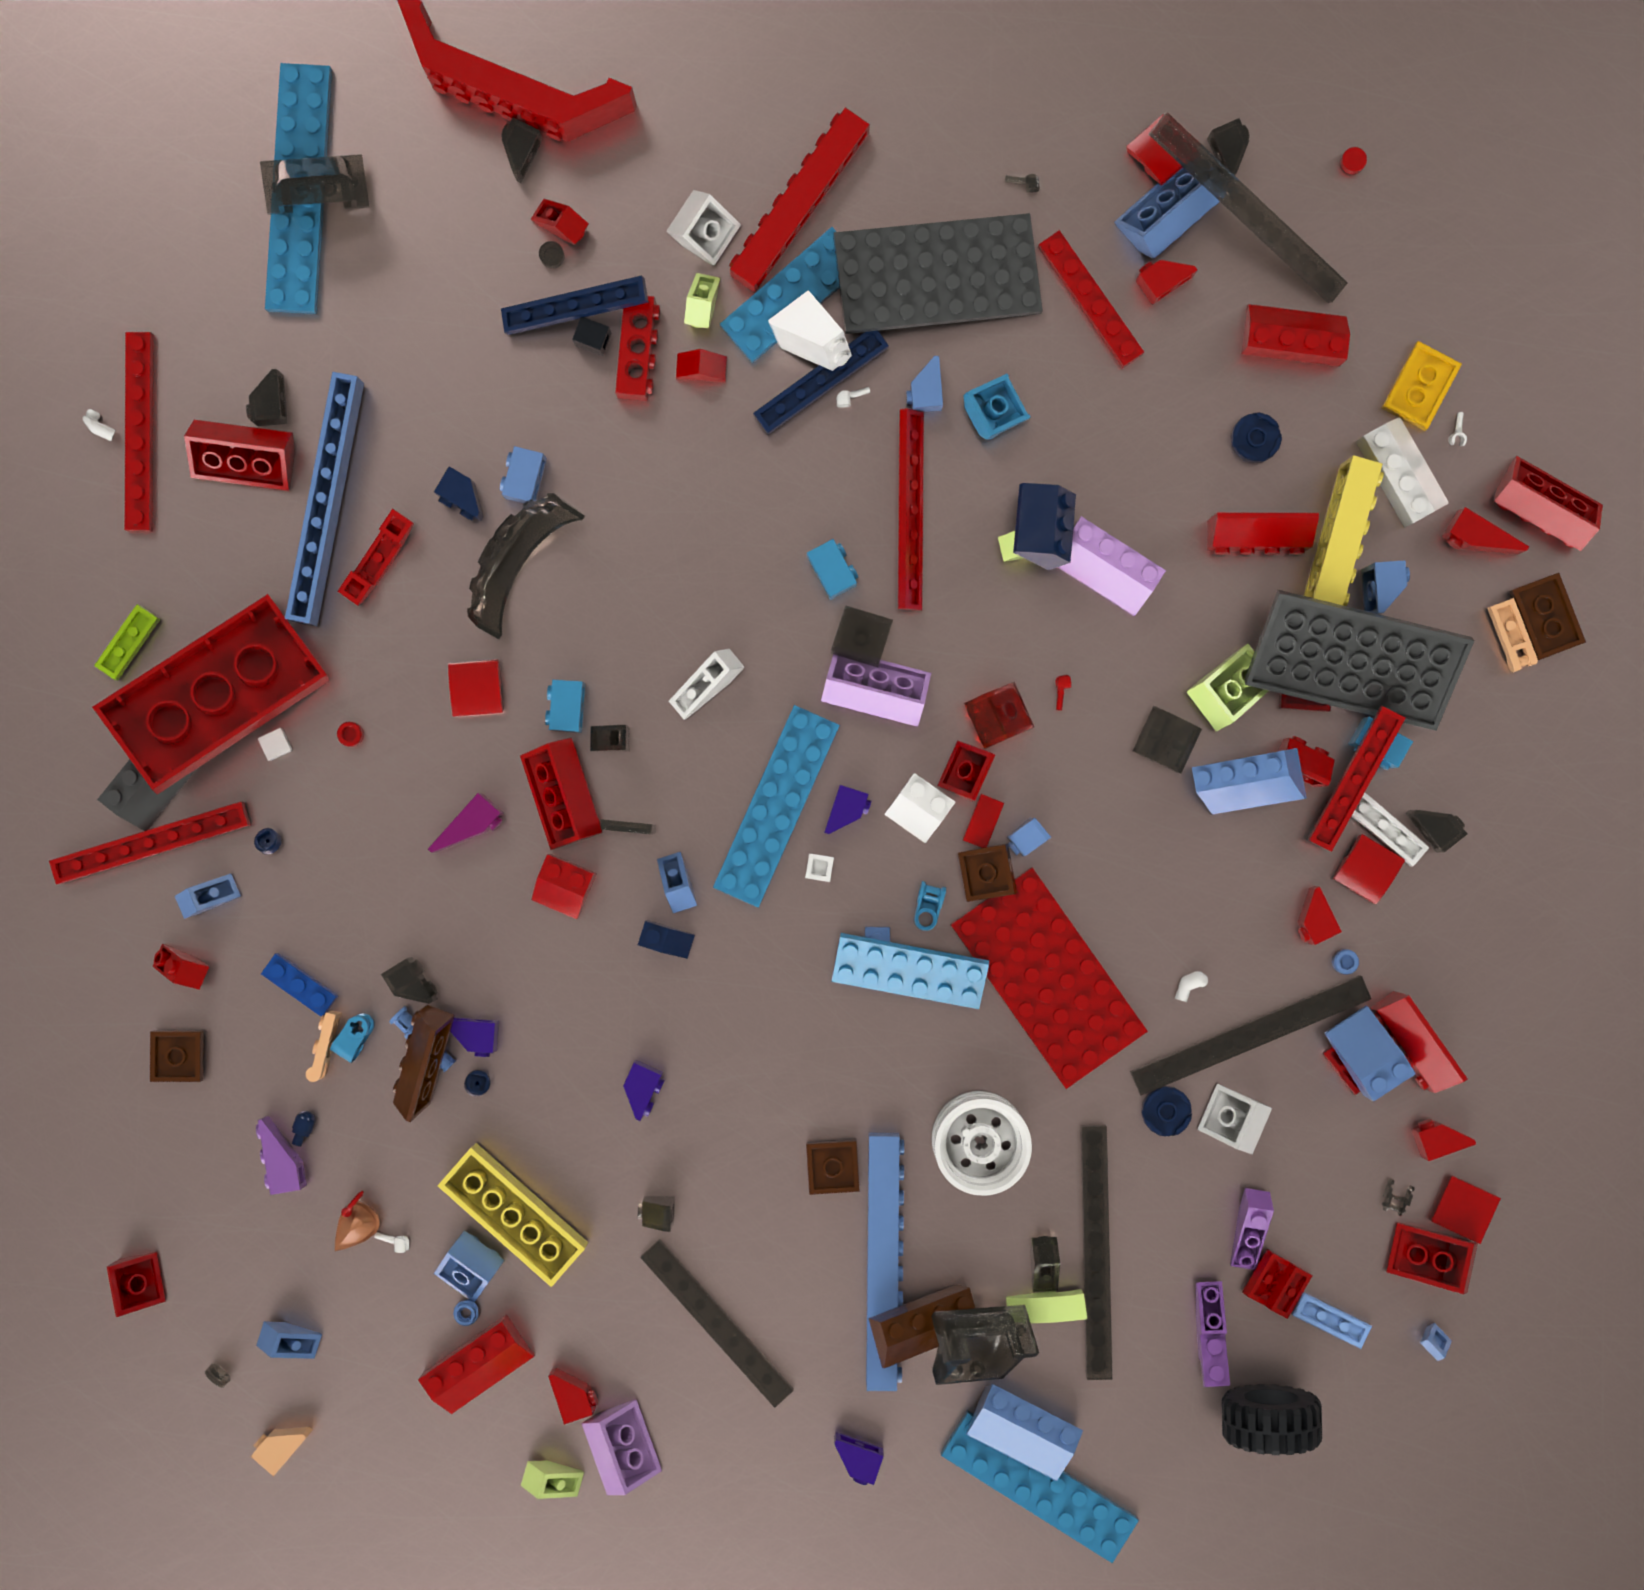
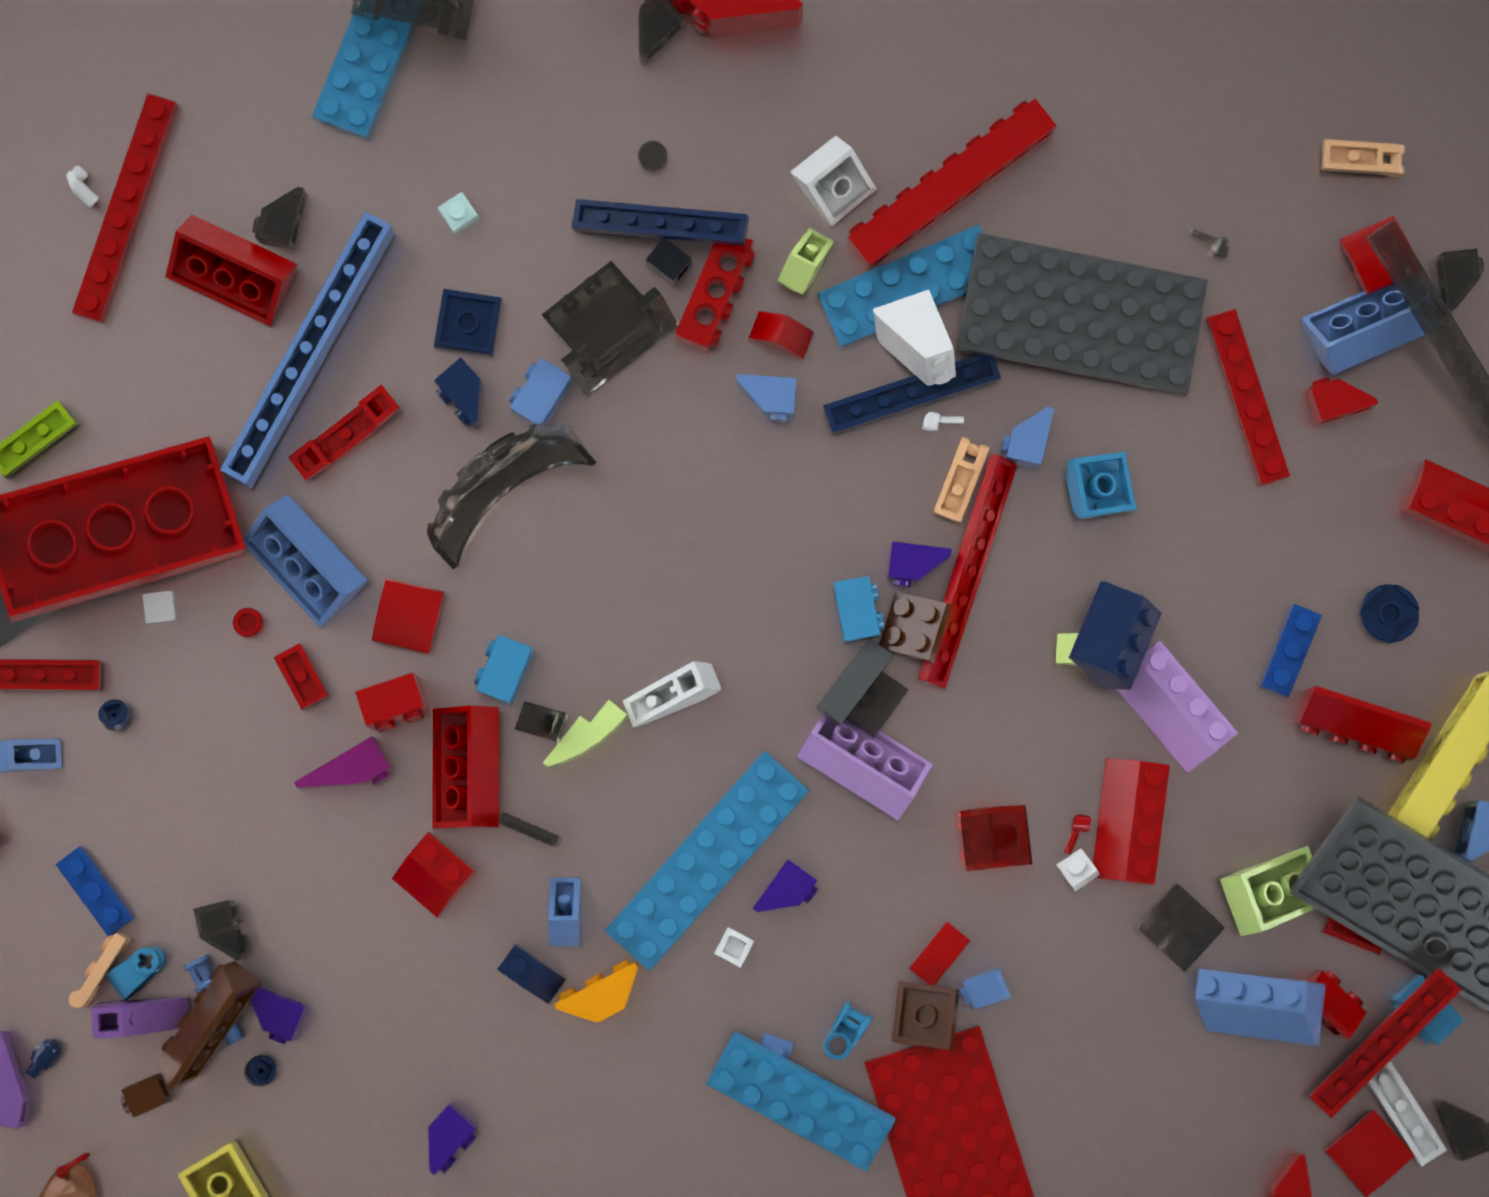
camera: 15 degrees right, 5 degrees down
red slope [531,199,589,244] -> none
white slope [885,773,955,843] -> none
red slope [937,741,995,802] -> none
none -> medium lavender slope [91,997,190,1039]
none -> reddish brown brick [120,1073,172,1118]
none -> medium blue slope [243,494,368,628]
none -> red plate [274,643,329,710]
none -> red brick [355,673,430,733]
none -> dark blue tile [434,289,502,357]
none -> light aqua plate [437,192,479,234]
none -> clear smoke windscreen [541,261,679,397]
none -> yellowish green slope [543,699,628,768]
none -> light orange slope [554,960,639,1023]
none -> medium blue slope [737,374,796,422]
none -> dark grey tile [816,638,894,726]
none -> plate [879,591,952,663]
none -> dark purple slope [887,541,952,588]
none -> light nougat plate [933,437,990,524]
none -> white plate [1056,849,1099,891]
none -> red slope [1093,758,1170,886]
none -> blue plate [1259,604,1322,698]
none -> light nougat plate [1321,139,1405,177]

